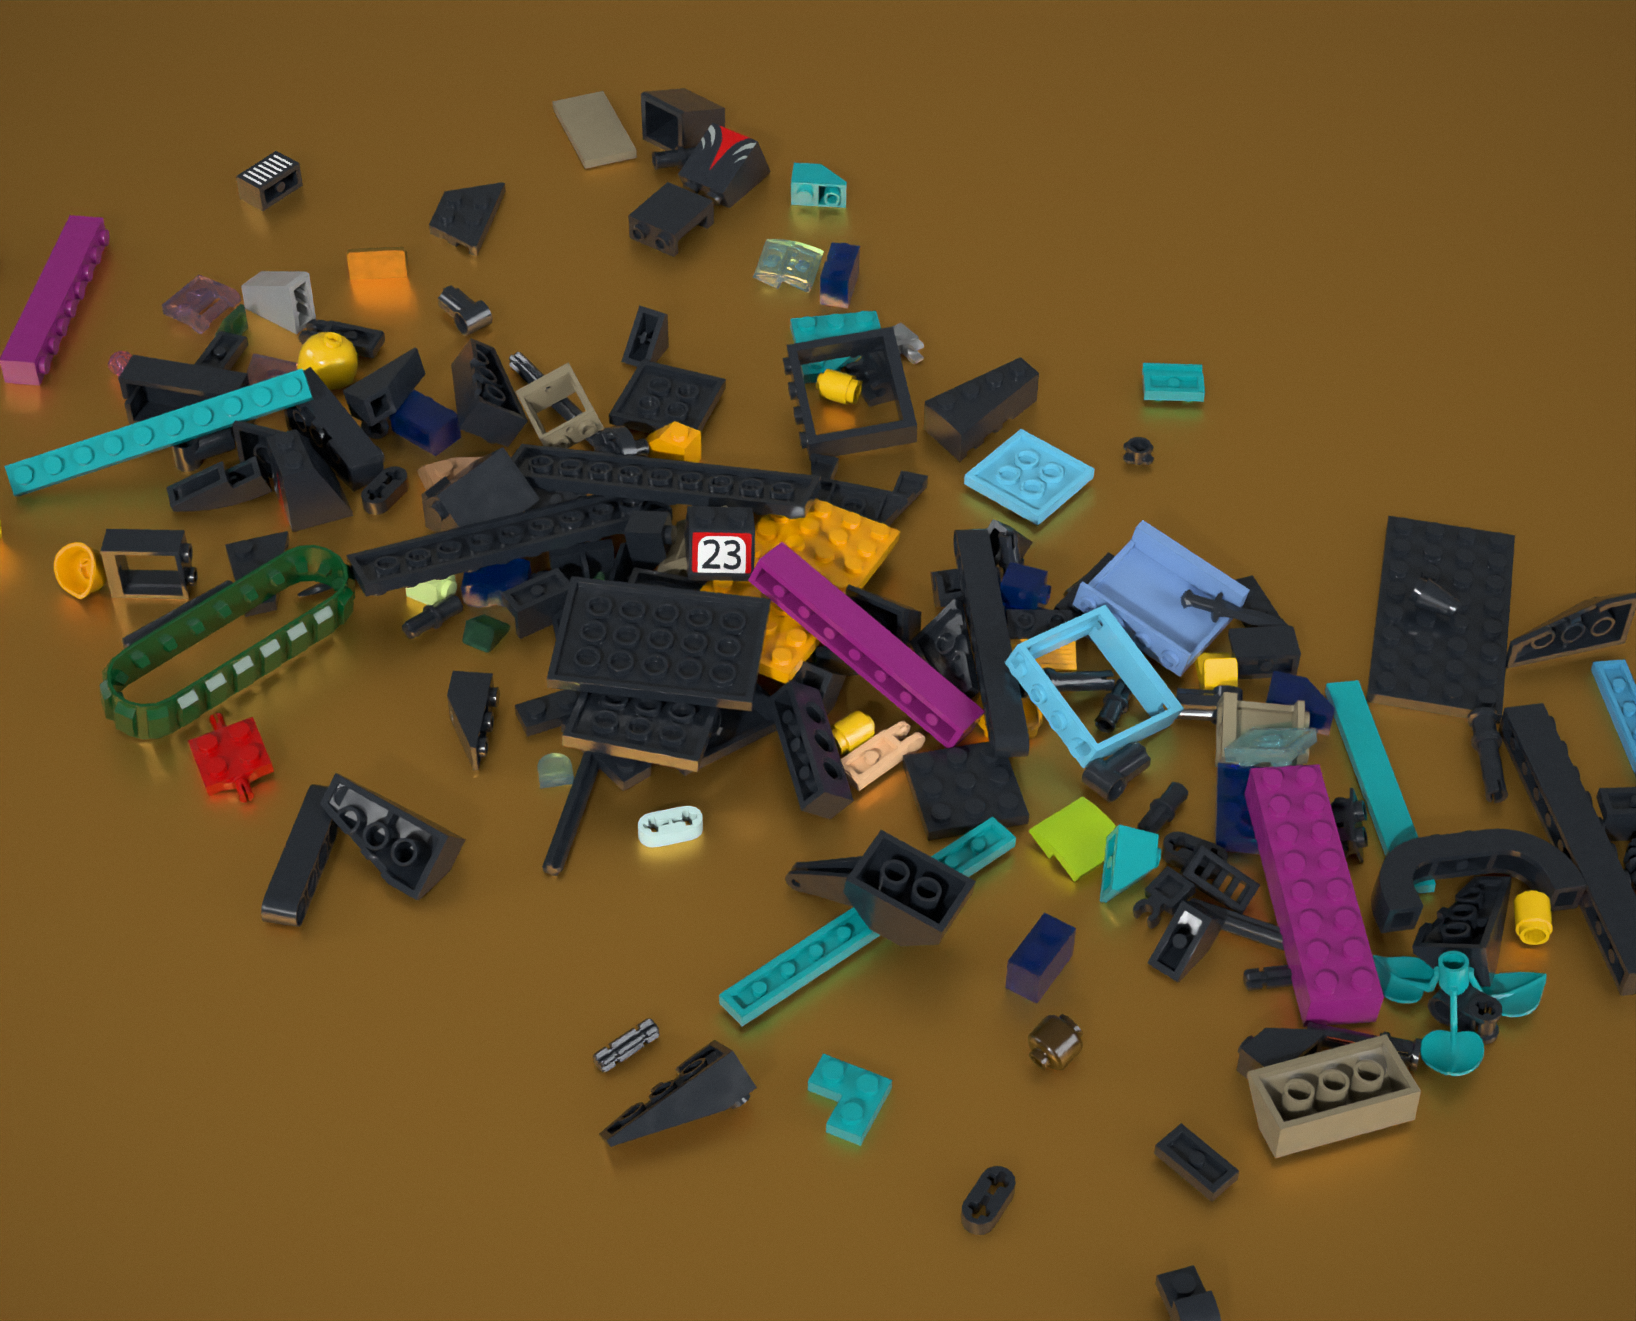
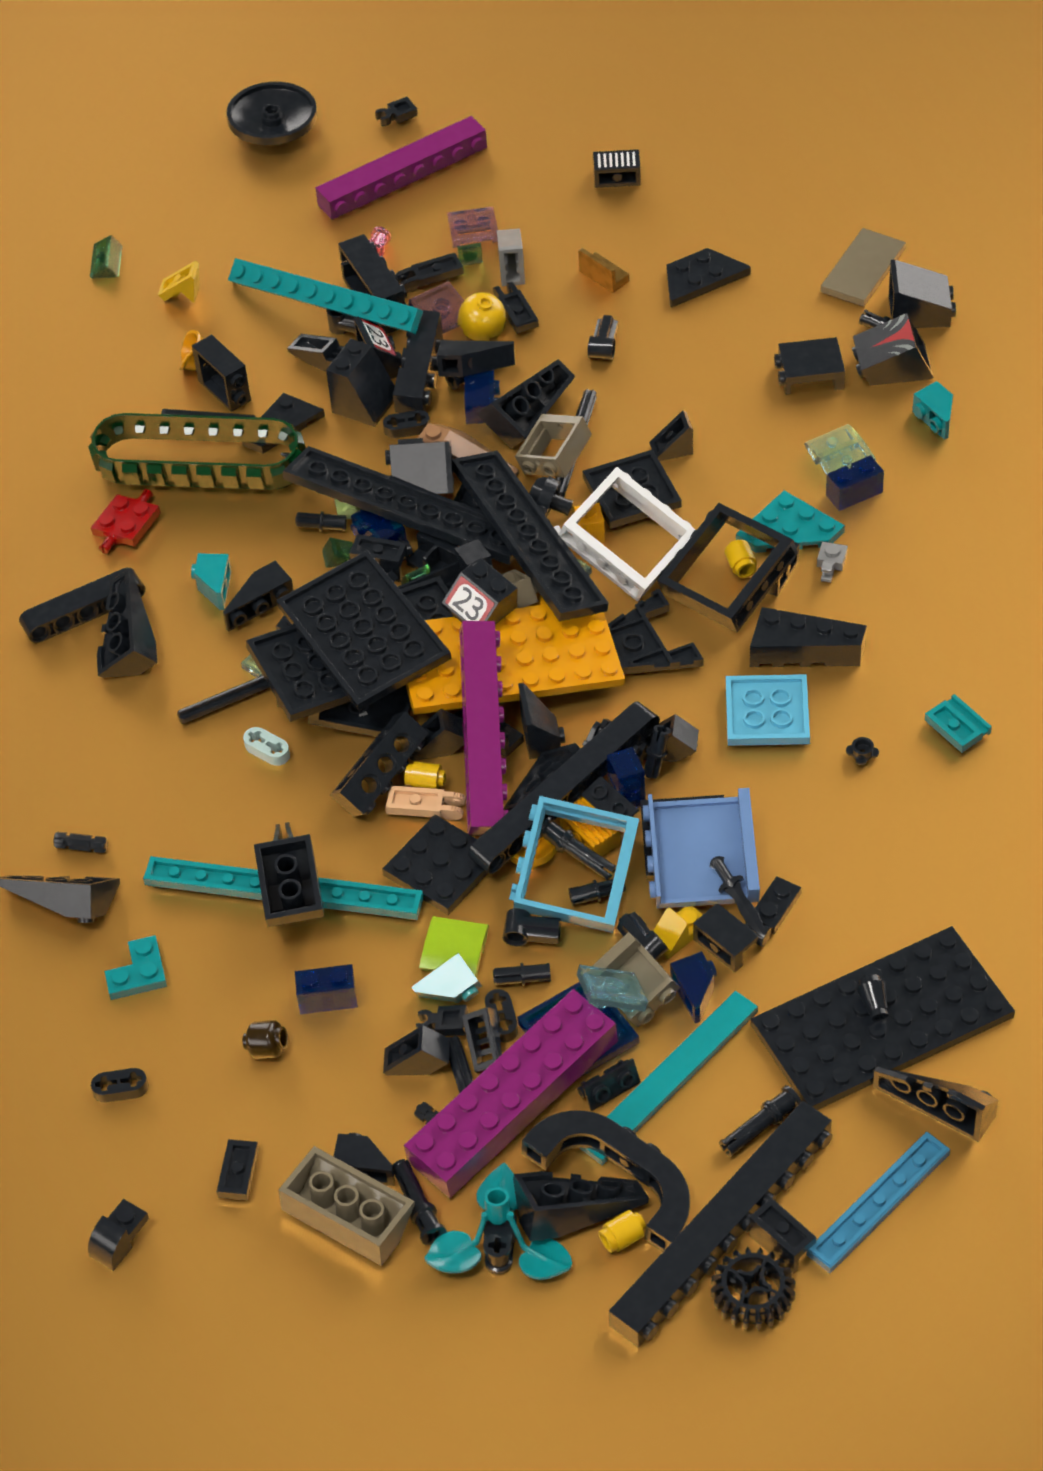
camera: 55 degrees right, 5 degrees up
none -> teal slope [191,553,232,610]
none -> white window [558,467,695,602]

